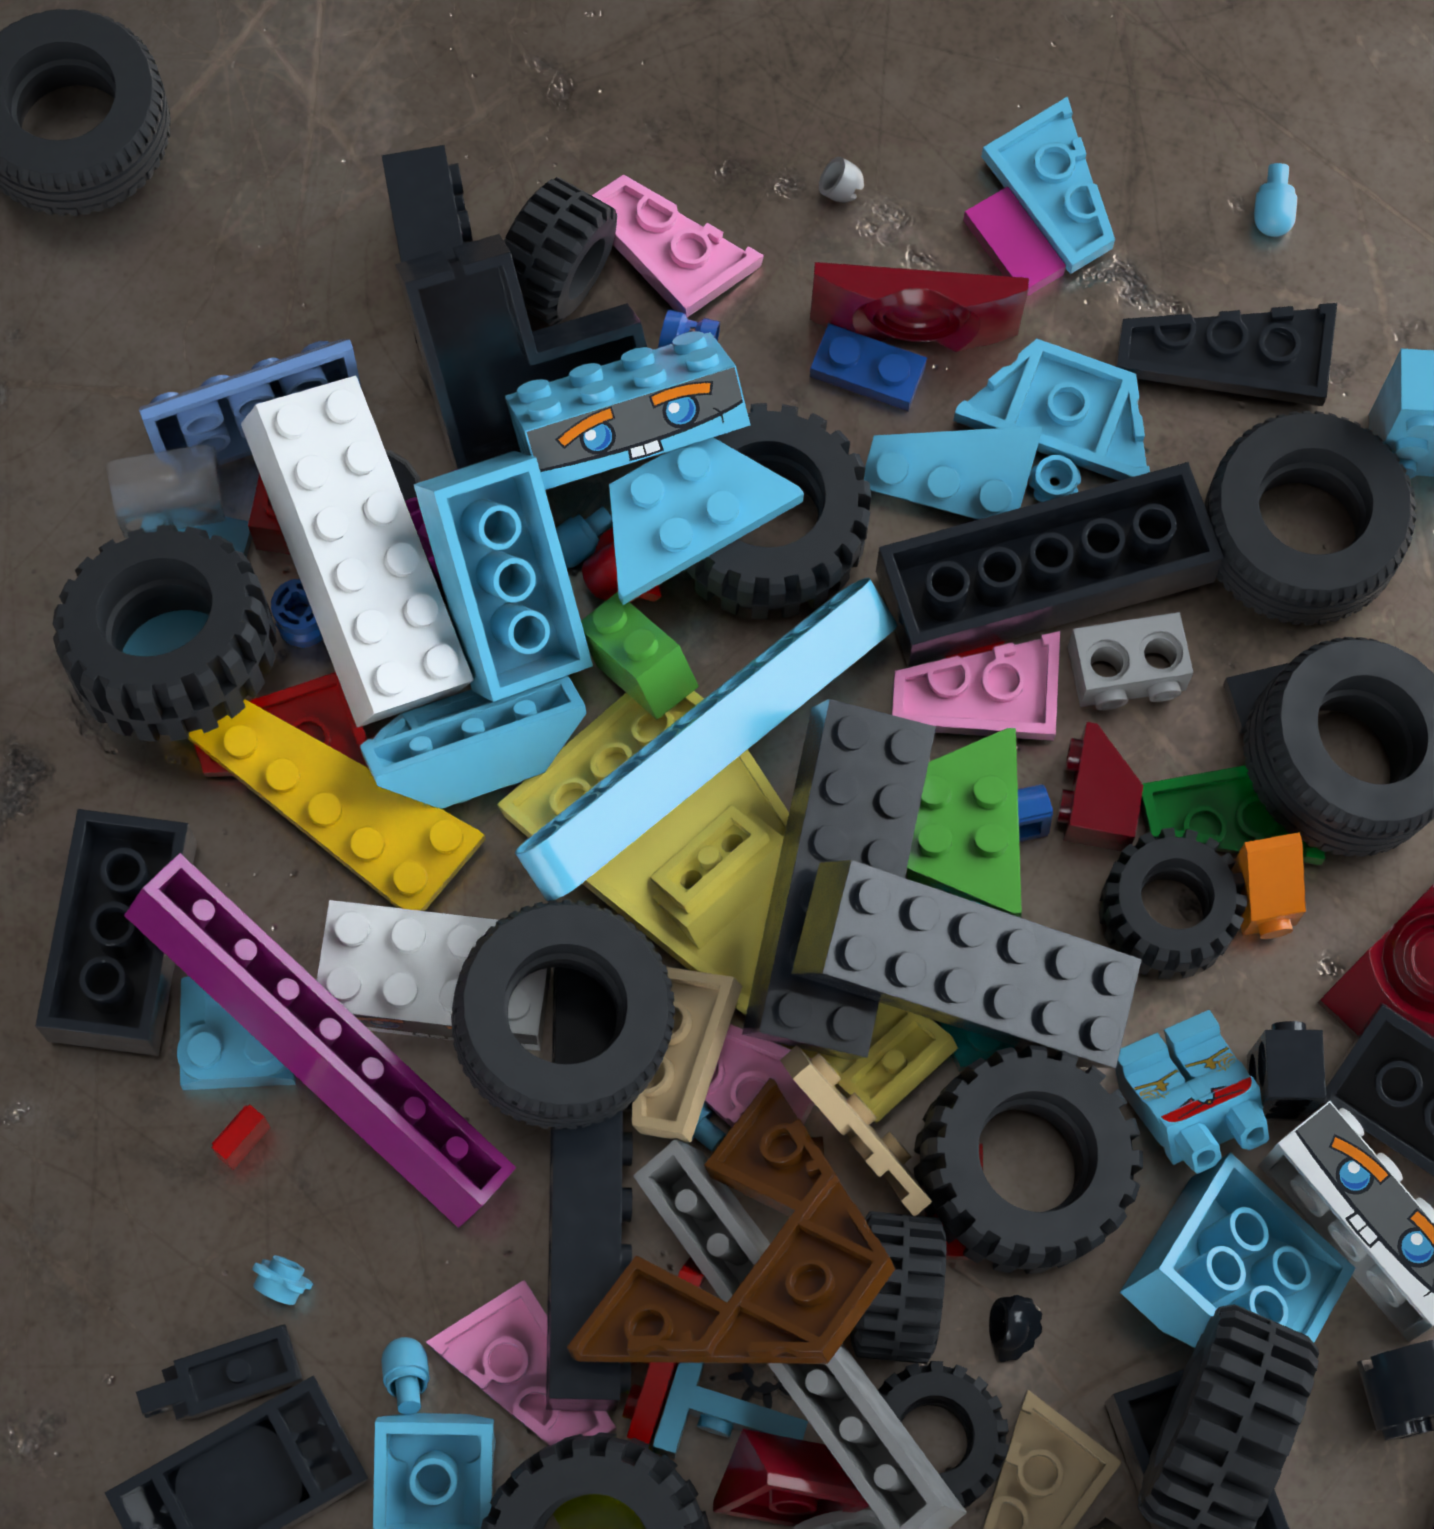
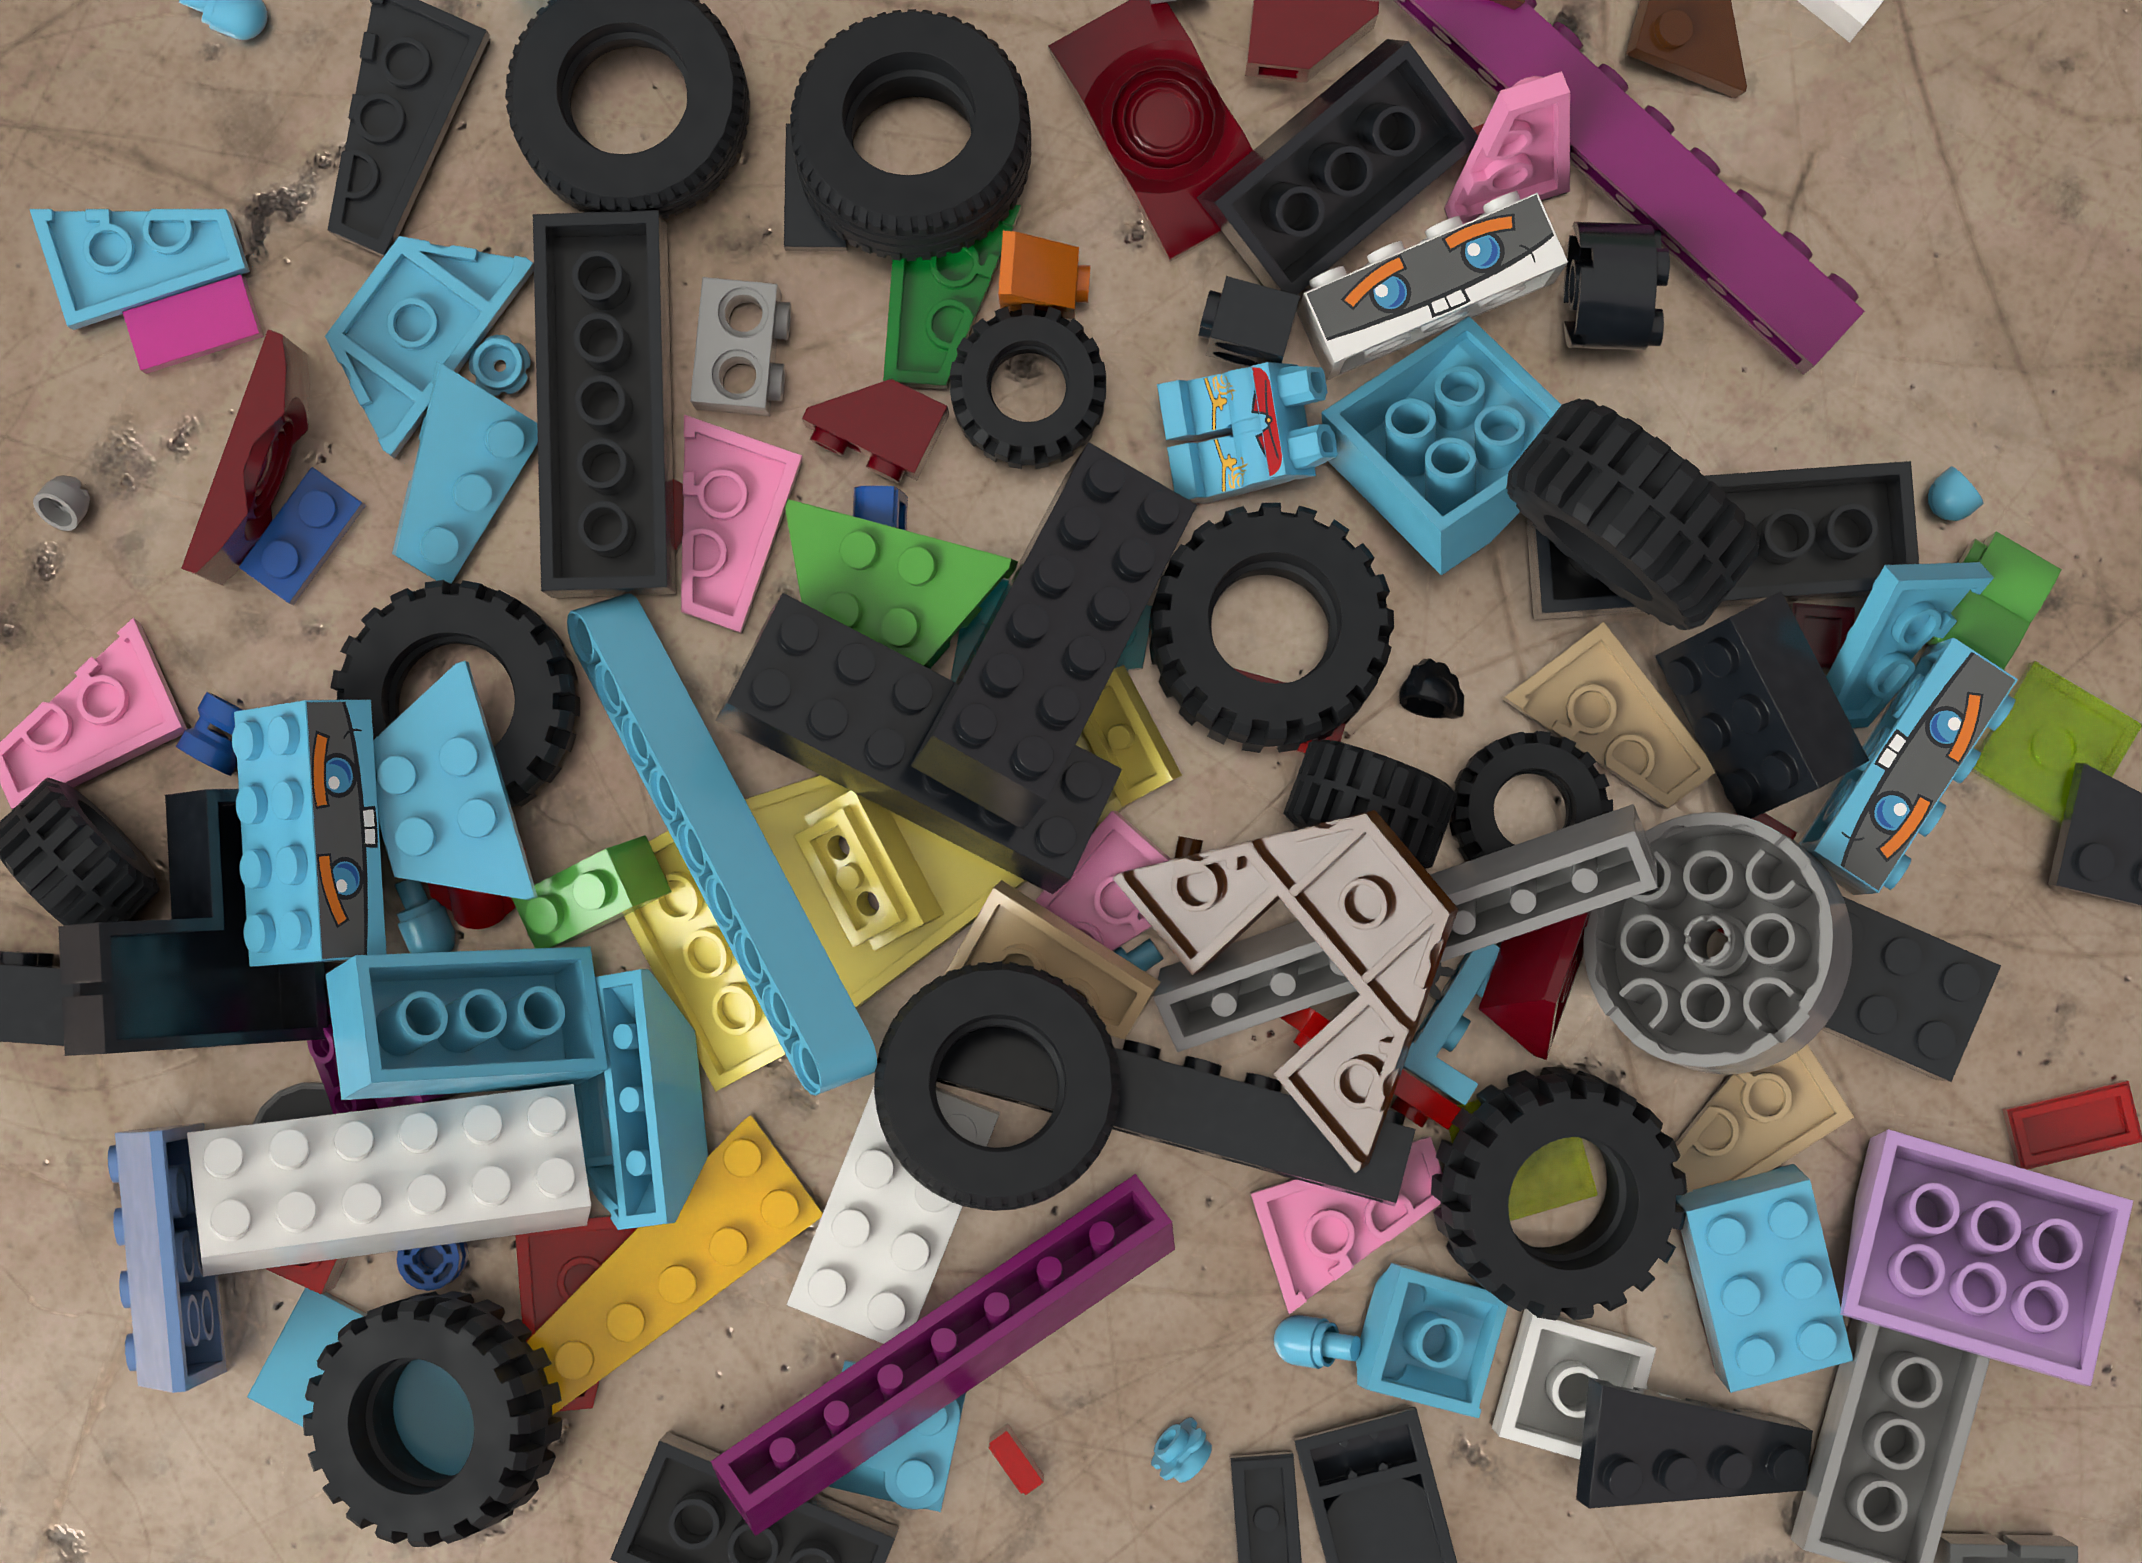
camera: 70 degrees left, 15 degrees up
clear piece [106,445,226,538] -> none
tan wing [780,1045,932,1217] -> none

